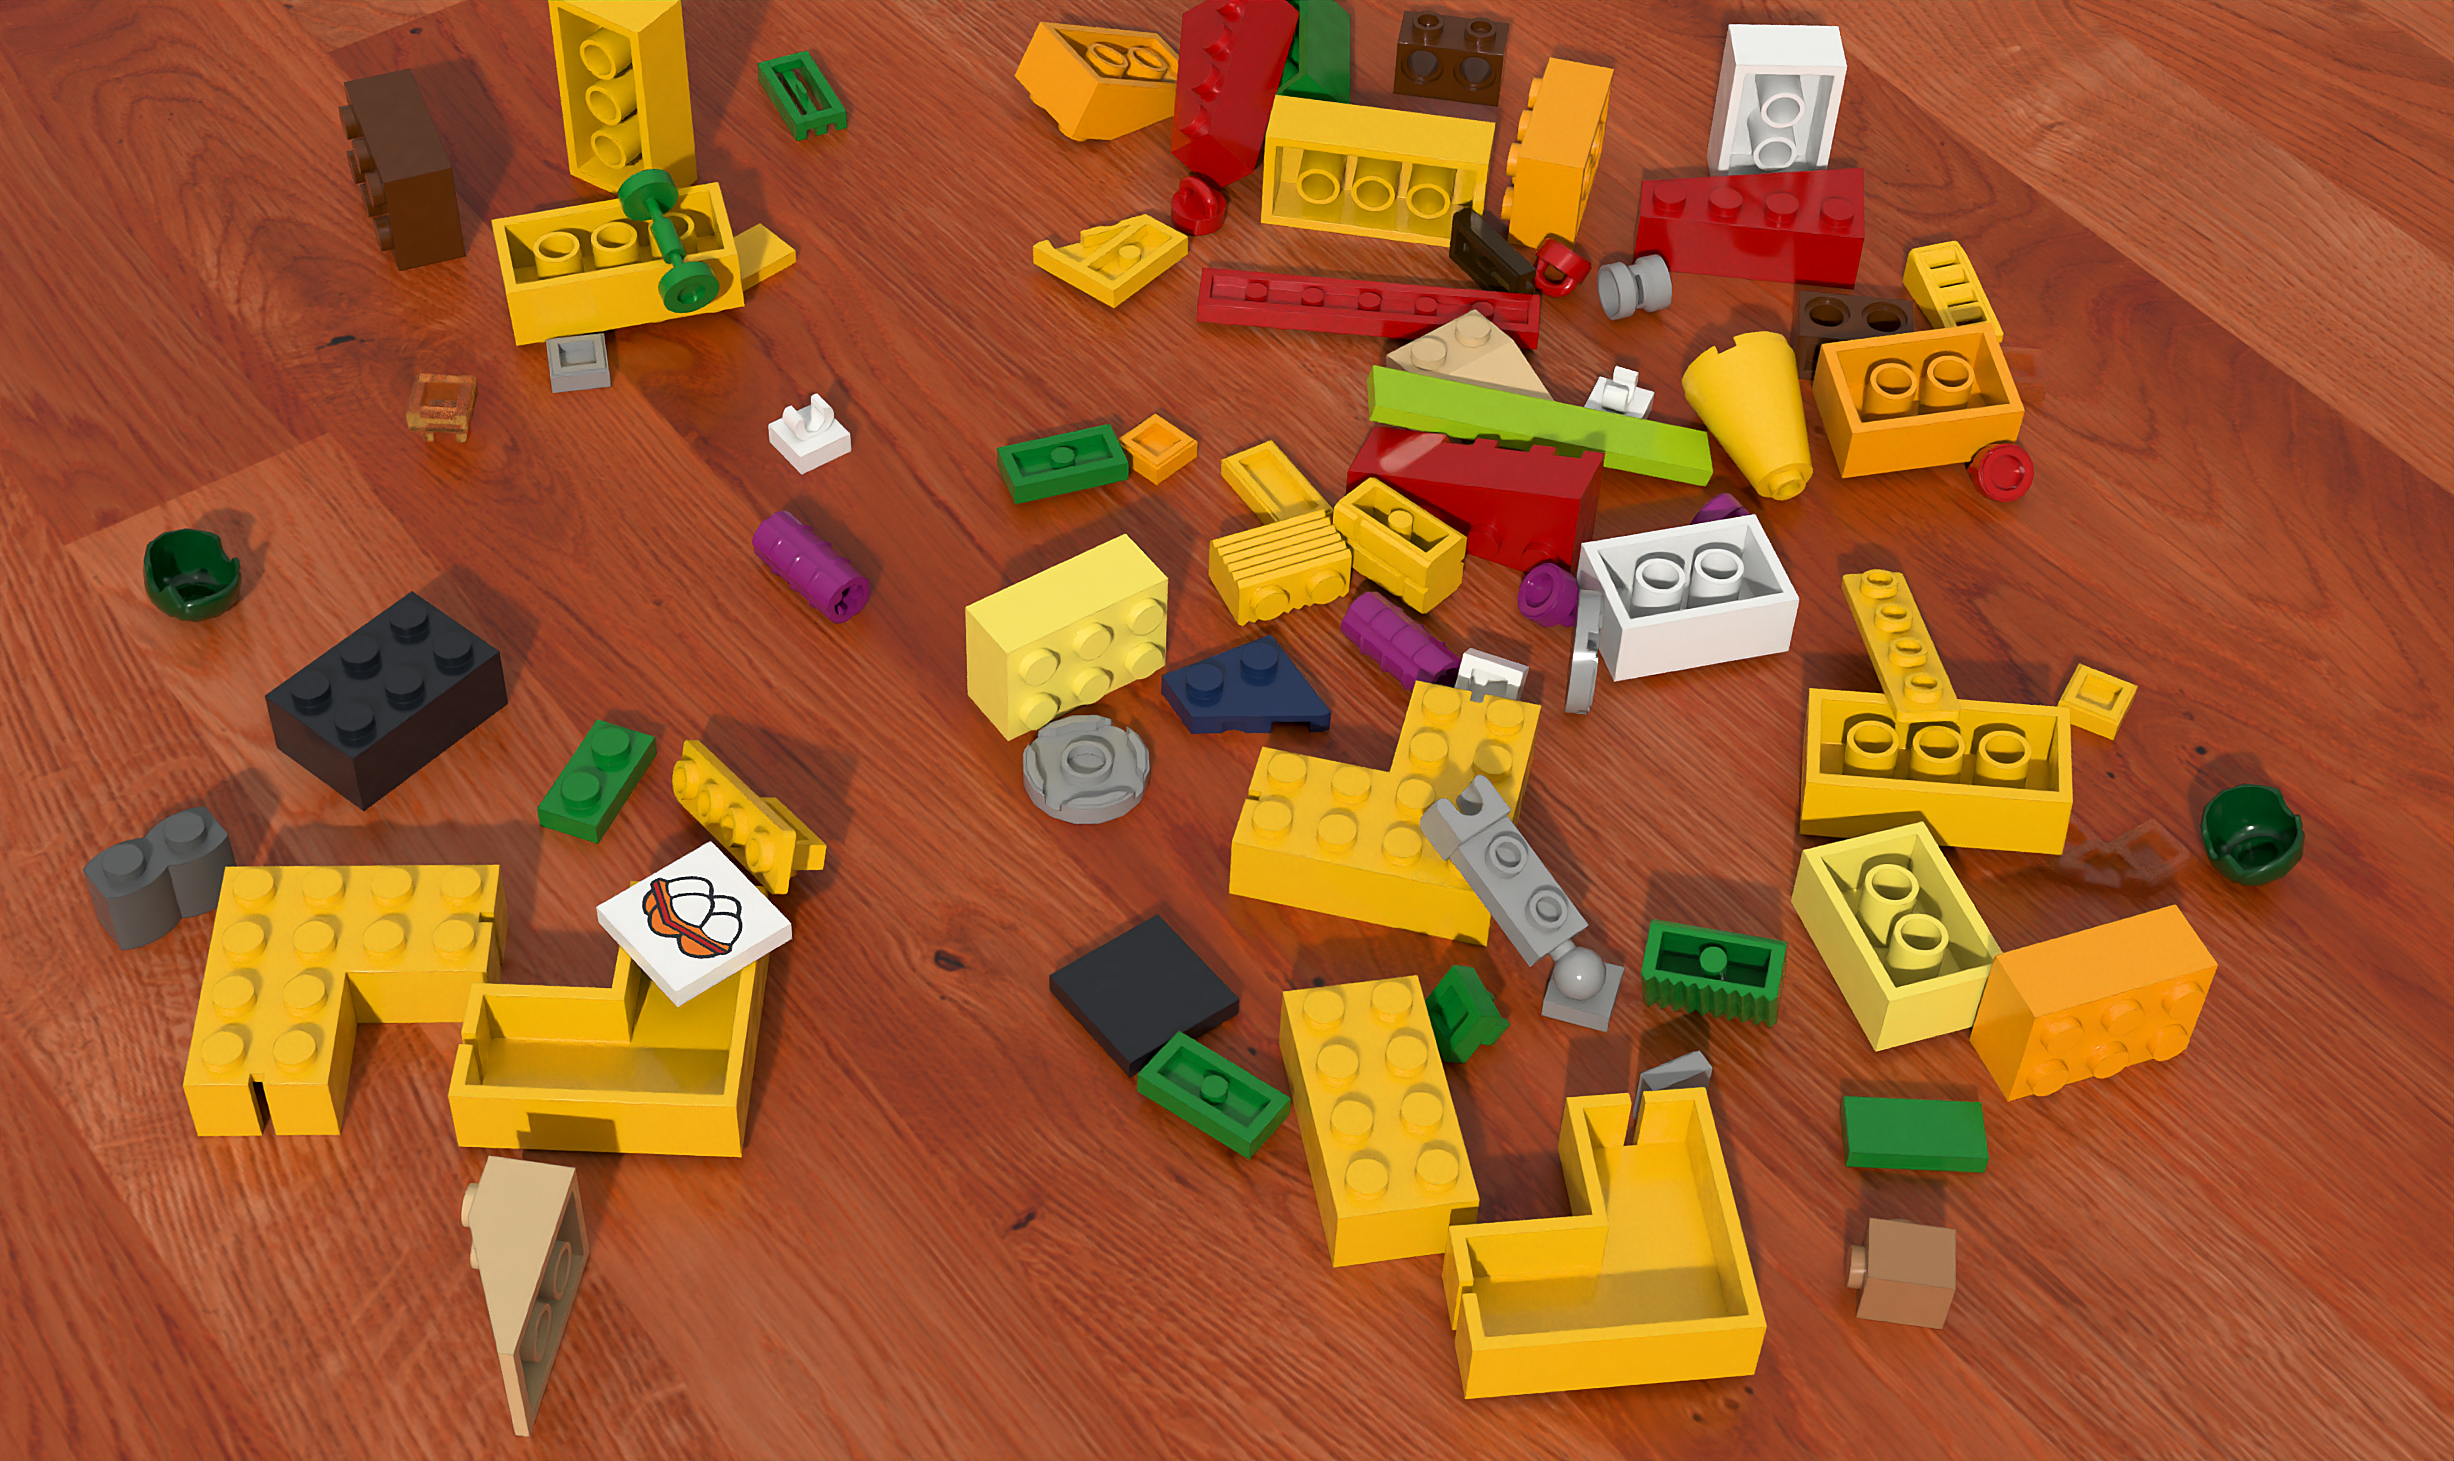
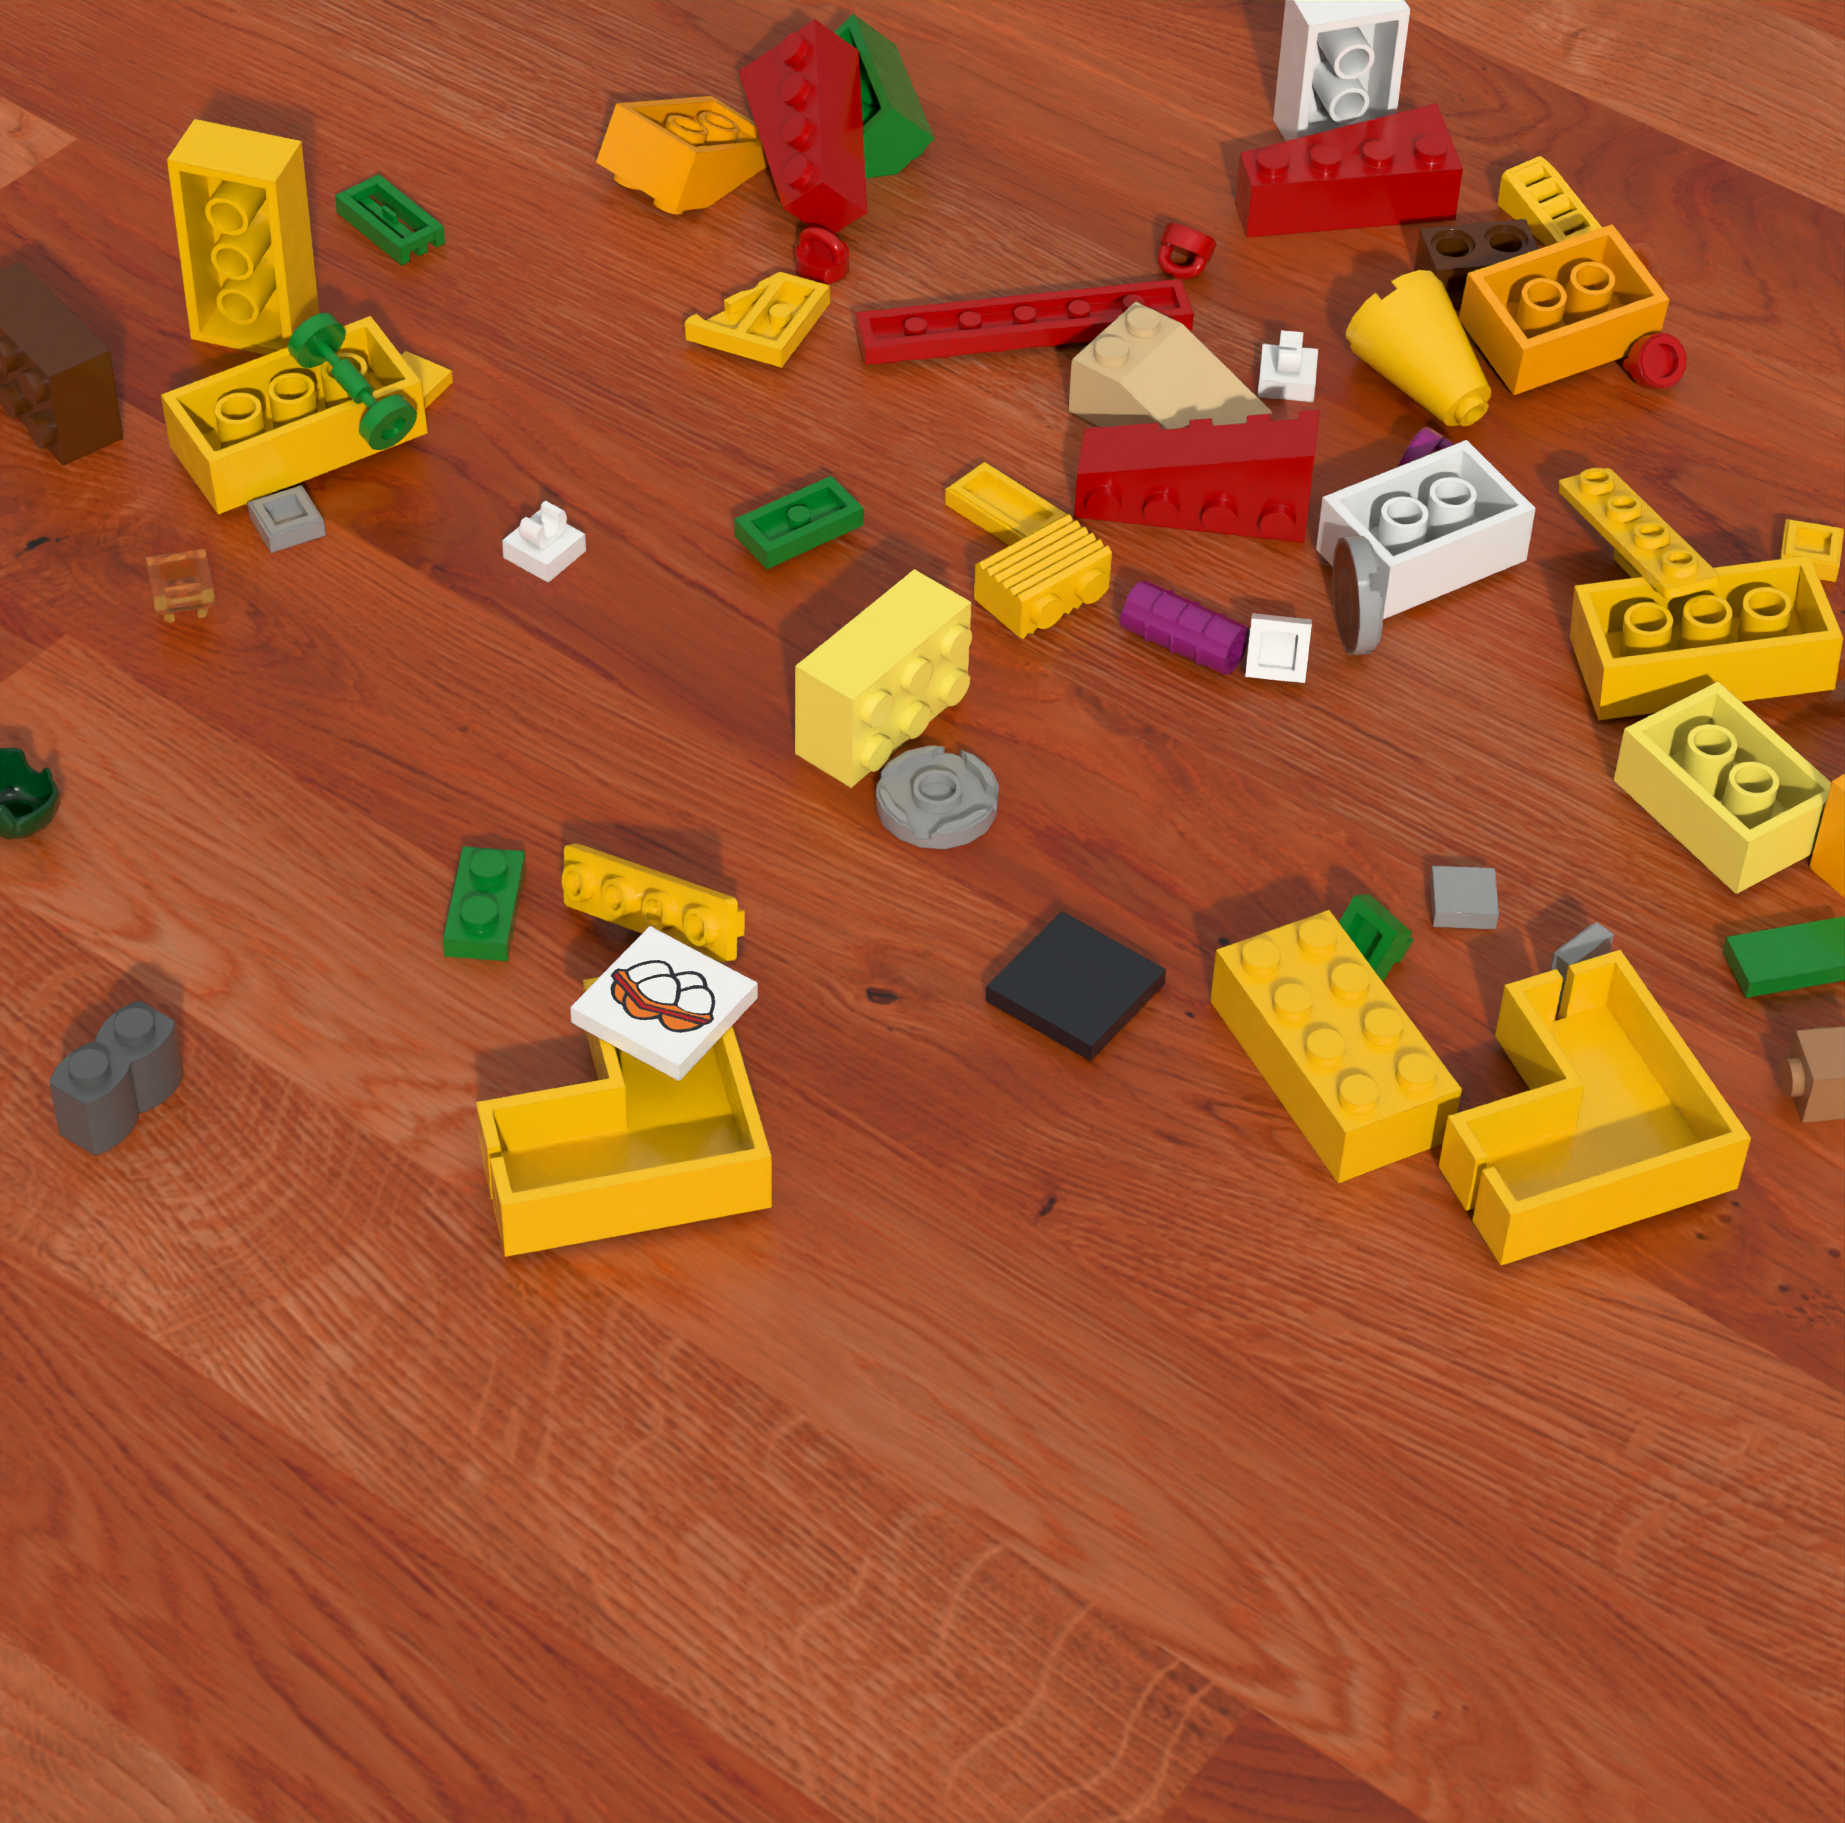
camera: 15 degrees left, 0 degrees up
yellow piece [183,865,509,1136] -> none
black brick [265,591,508,811] -> none
tan slope [461,1155,590,1437] -> none
magenta axle [752,511,871,623] -> none
light orange tile [1118,413,1198,485] -> none
green plate [1137,1031,1291,1160] -> none
dark blue wing [1161,634,1331,734] -> none
yellow piece [1229,680,1541,947] -> none
yellow brick [1261,95,1496,248] -> none
yellow brick [1333,477,1467,614] -> none
lime tile [1367,365,1713,486] -> none
reddish brown brick [1393,10,1509,107] -> none
light grey plate [1419,775,1606,1001] -> none
dark brown tile [1449,207,1536,295] -> none
light orange brick [1501,57,1614,251] -> none
magenta tile [1517,563,1578,627] -> none
light grey wheel [1597,254,1672,320] -> none
green brick [1641,919,1787,1028] -> none

